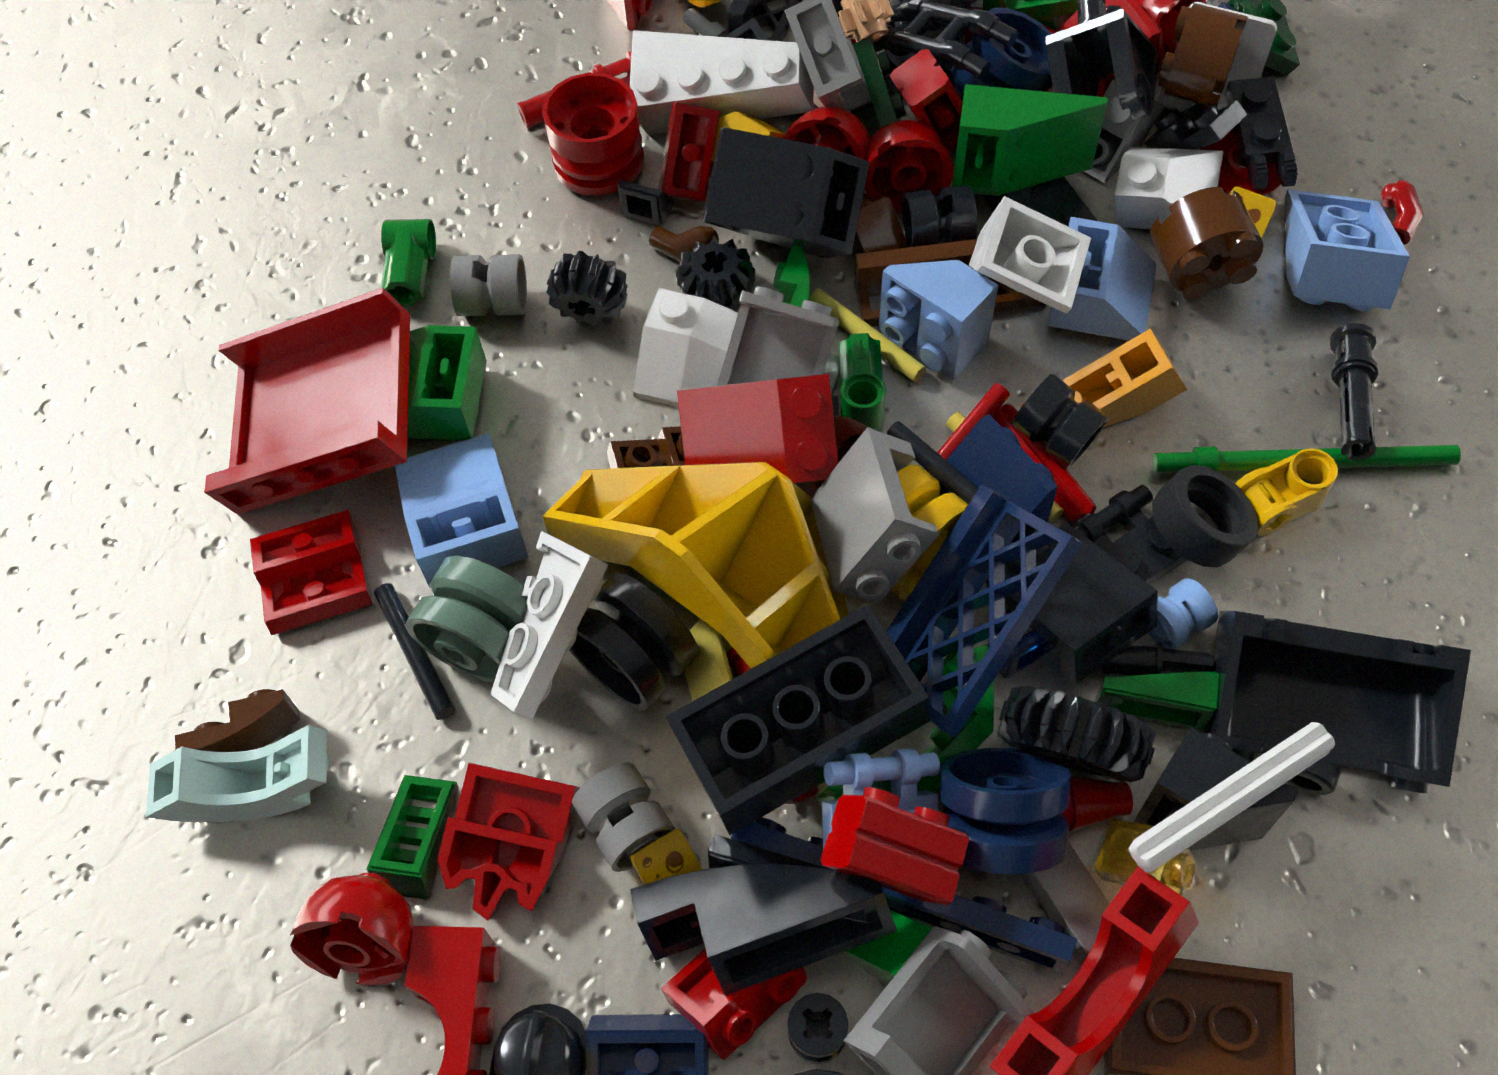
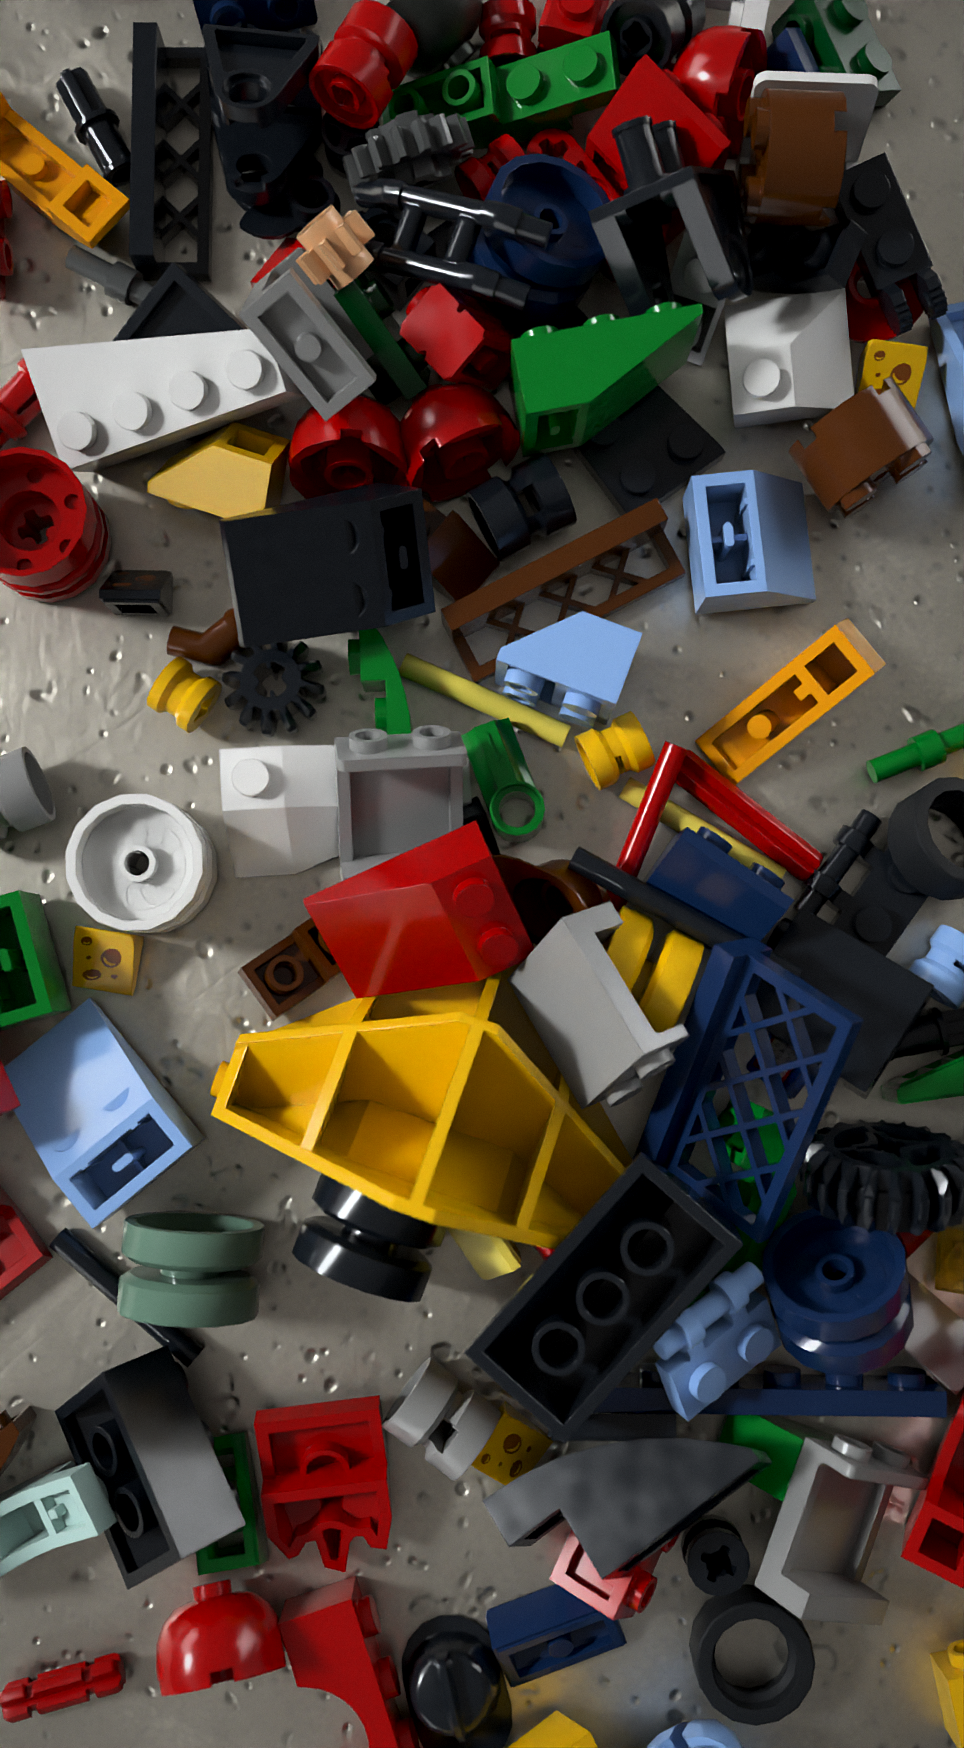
camera: 25 degrees left, 25 degrees up
white wing [491,531,608,719] -> none
black gear [546,250,628,327] -> none
red slope [658,102,720,202] -> none
red brick [820,787,969,906] -> none
white slope [969,196,1091,314] -> none
black wheel [1011,374,1110,469] -> none
none -> red axle [0,1653,126,1723]
none -> black slope [55,1345,246,1590]
none -> white wheel [65,794,217,934]
none -> yellow slope [72,925,144,996]
none -> yellow wheel [147,656,222,733]
none -> yellow wheel [574,711,655,791]

